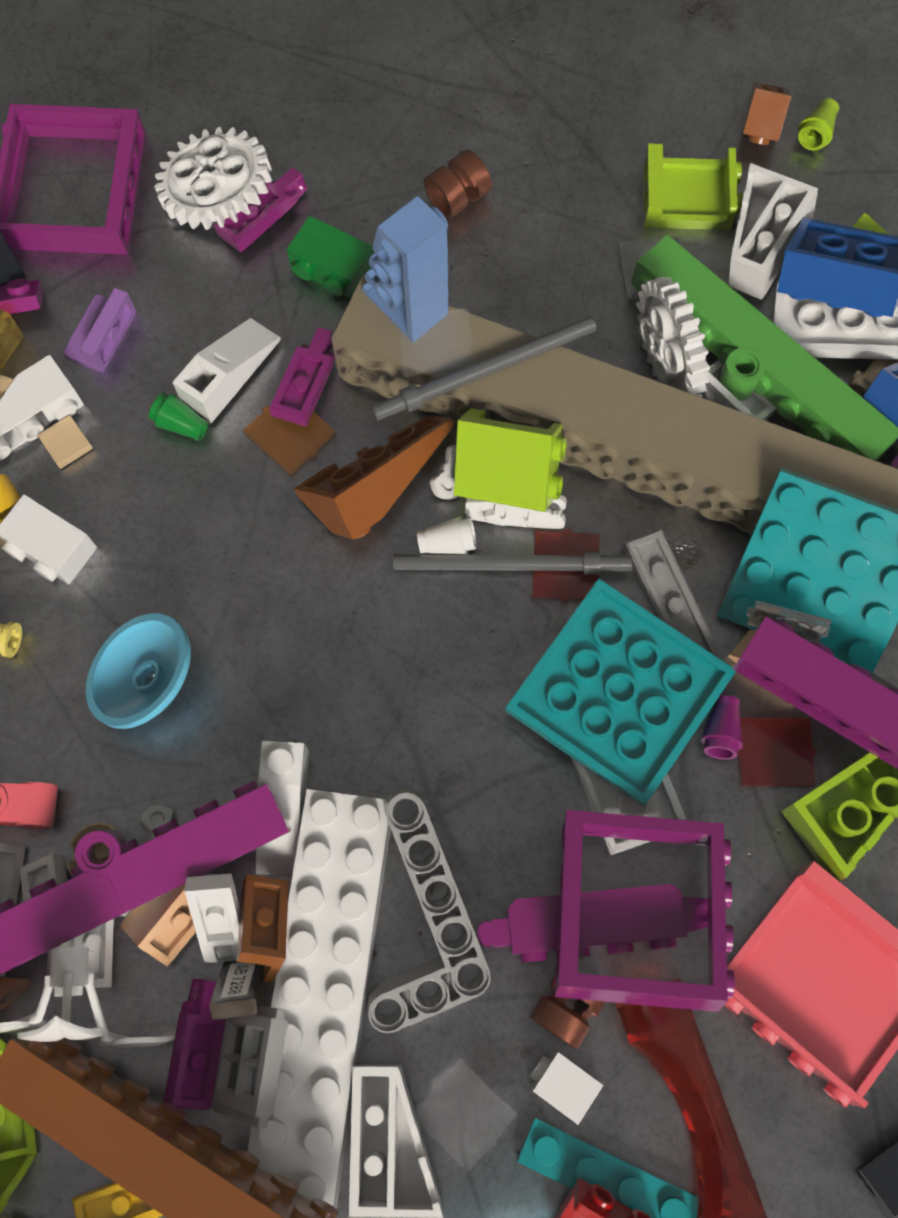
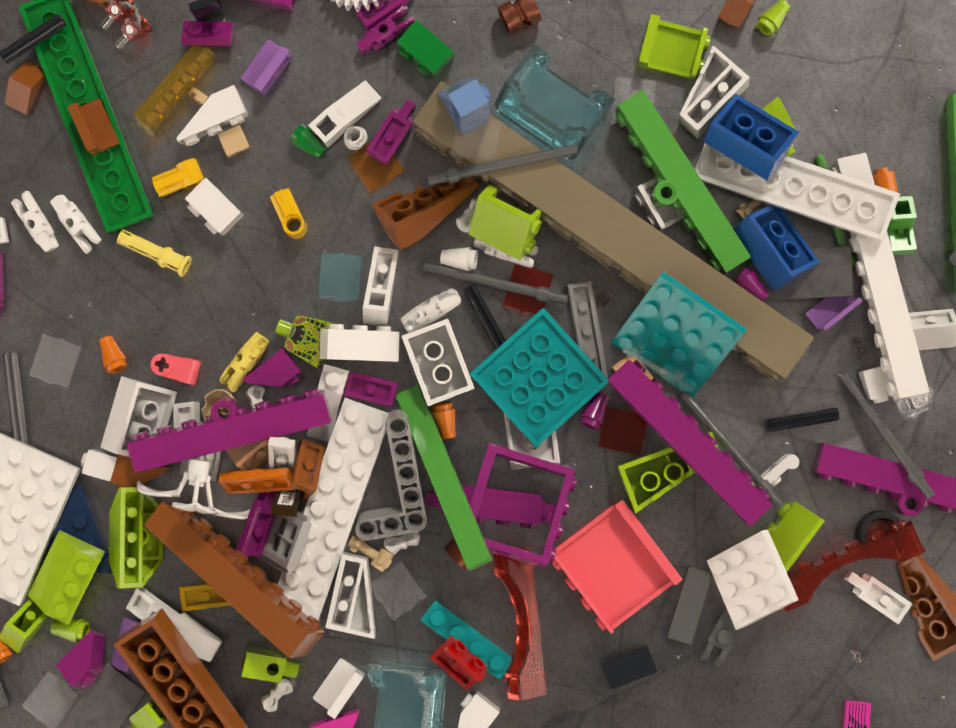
camera: 15 degrees right, 15 degrees up
medium azure dish [86,613,191,729] -> none
white brick [529,1051,604,1125] -> none
white gear [636,276,710,398] -> none
none -> orange plate [218,467,296,495]
none -> light yellow hinge [219,332,270,393]
none -> magenta slope [243,348,303,387]
none -> yellow piece [270,188,308,239]
none -> torso [275,315,334,368]
none -> clear light blue piece [318,252,363,300]
none -> white brick [320,324,399,362]
none -> white plate [344,126,368,150]
none -> magenta plate [344,371,398,407]
none -> tan bar [347,533,393,572]
none -> magenta hinge [356,5,415,55]
none -> white slope [363,246,399,326]
none -> white piece [384,532,420,555]
none -> bright green tile [396,384,493,571]
none -> white hinge [401,288,462,333]
none -> white brick [402,319,475,406]
none -> orange cone [431,401,456,439]
none -> black axle [464,284,506,350]
none -> clear light blue windscreen [495,44,616,160]

